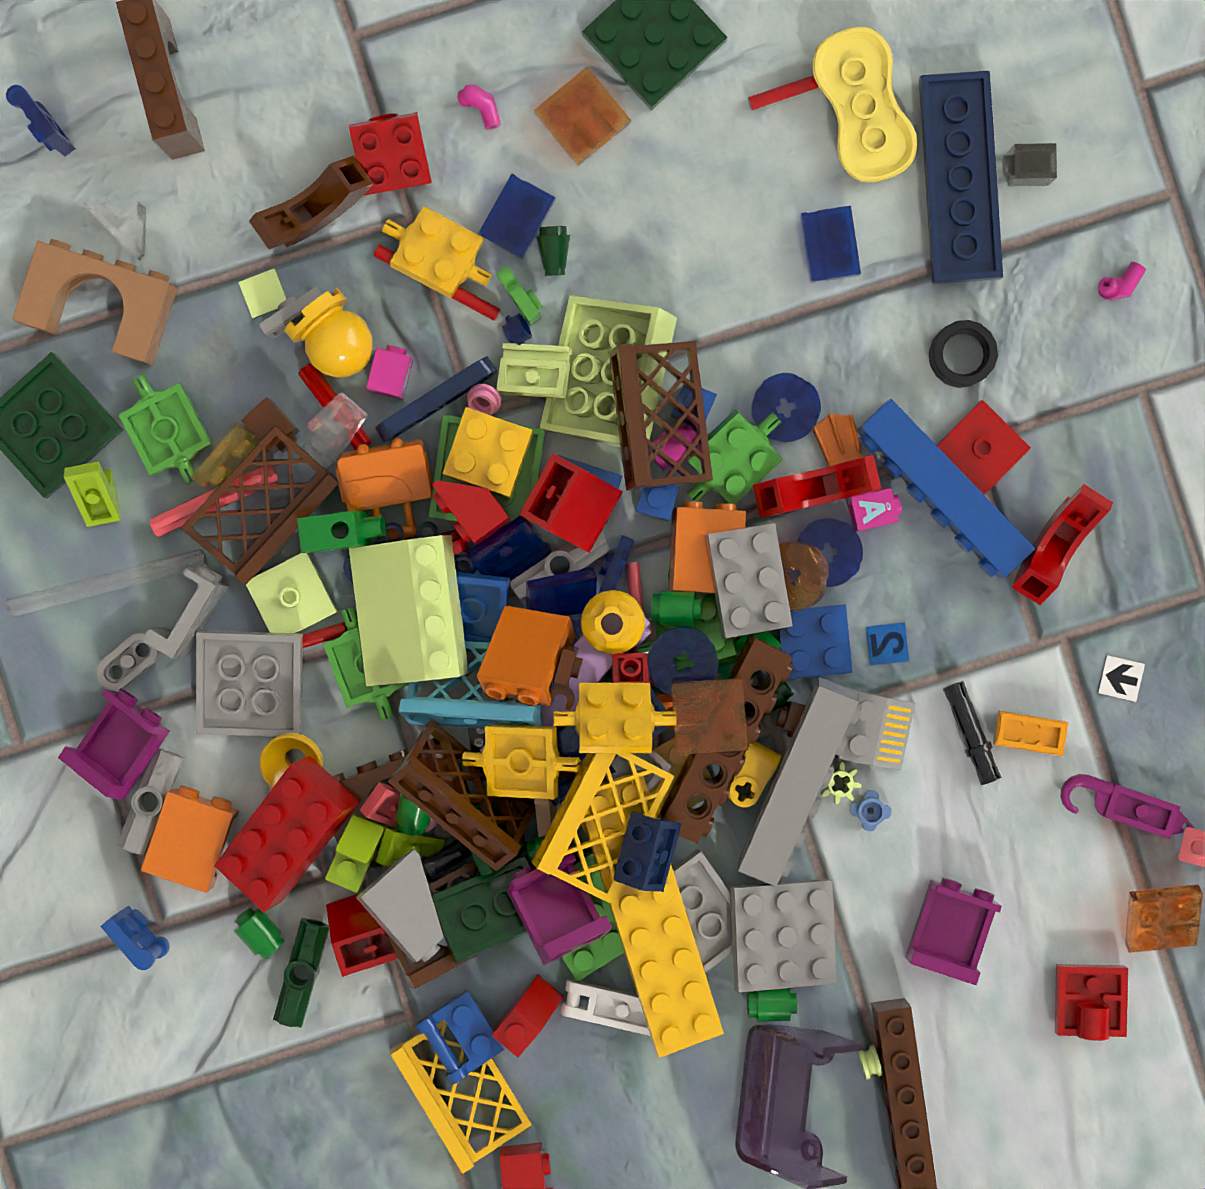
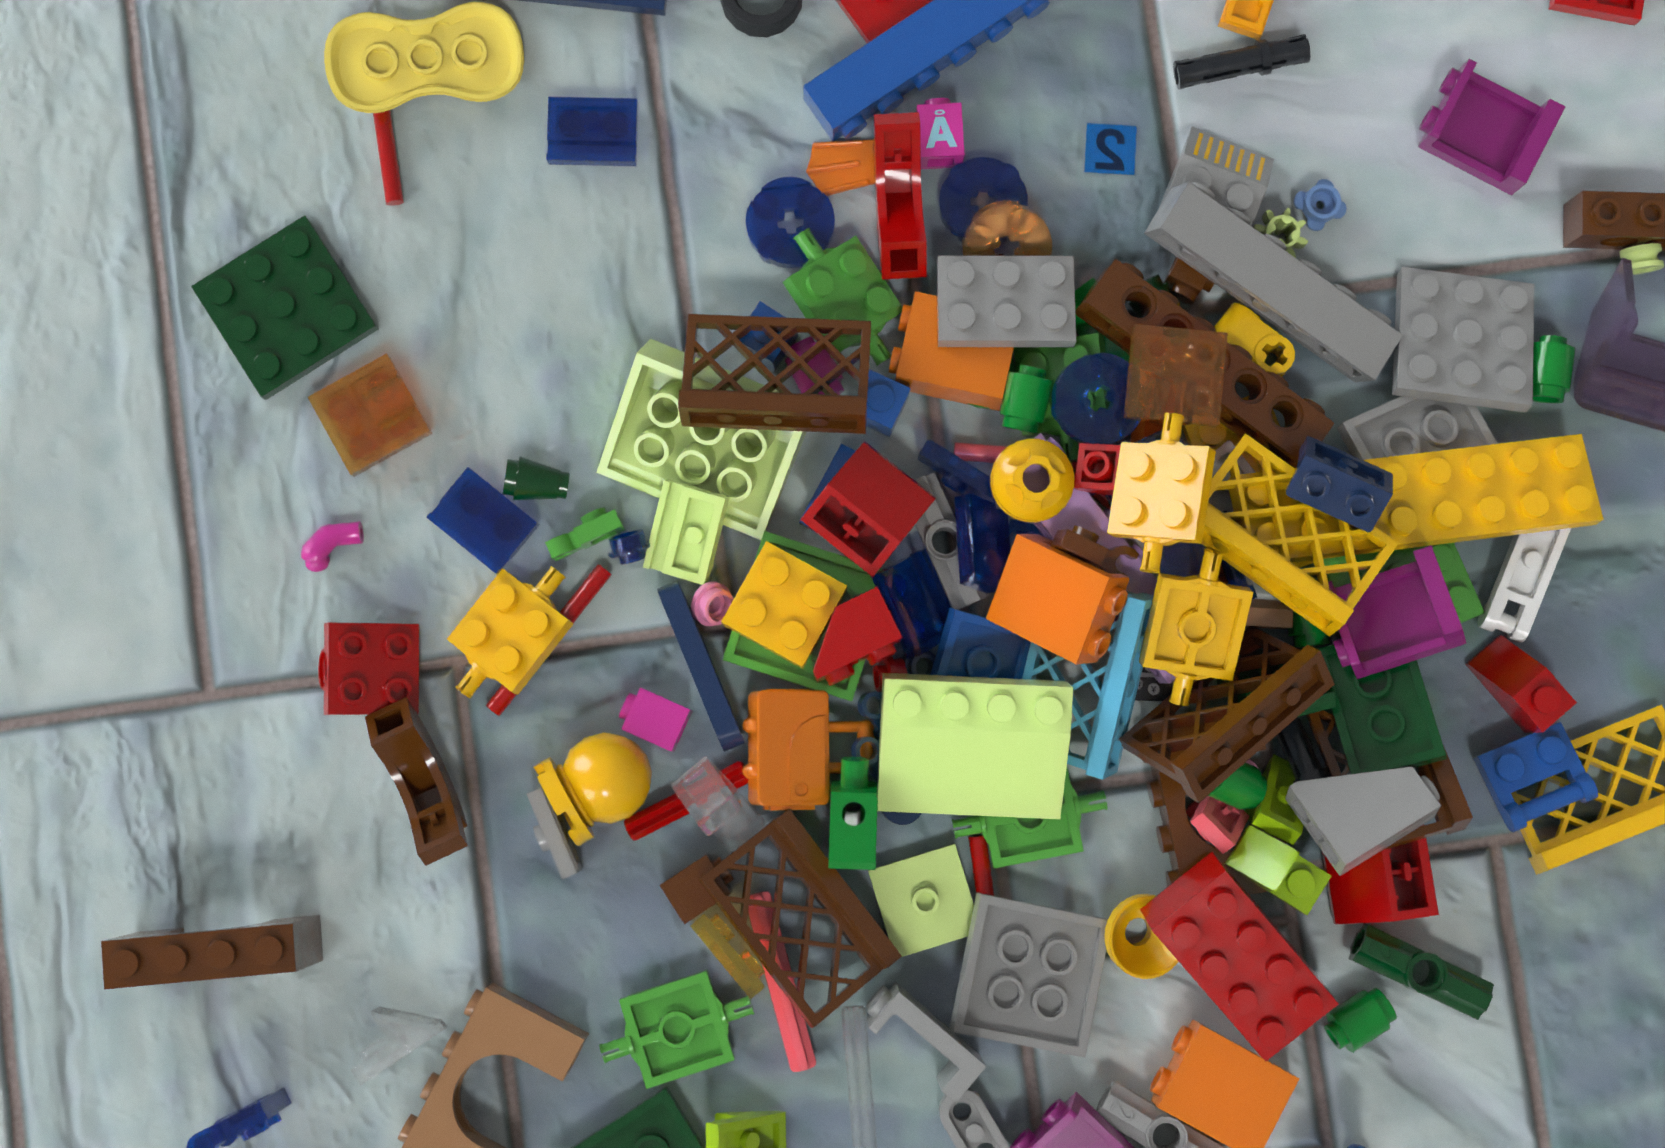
camera: 85 degrees left, 5 degrees down
yellowish green sticker [238,268,286,318] -> none
blue plate [778,604,853,679] -> none

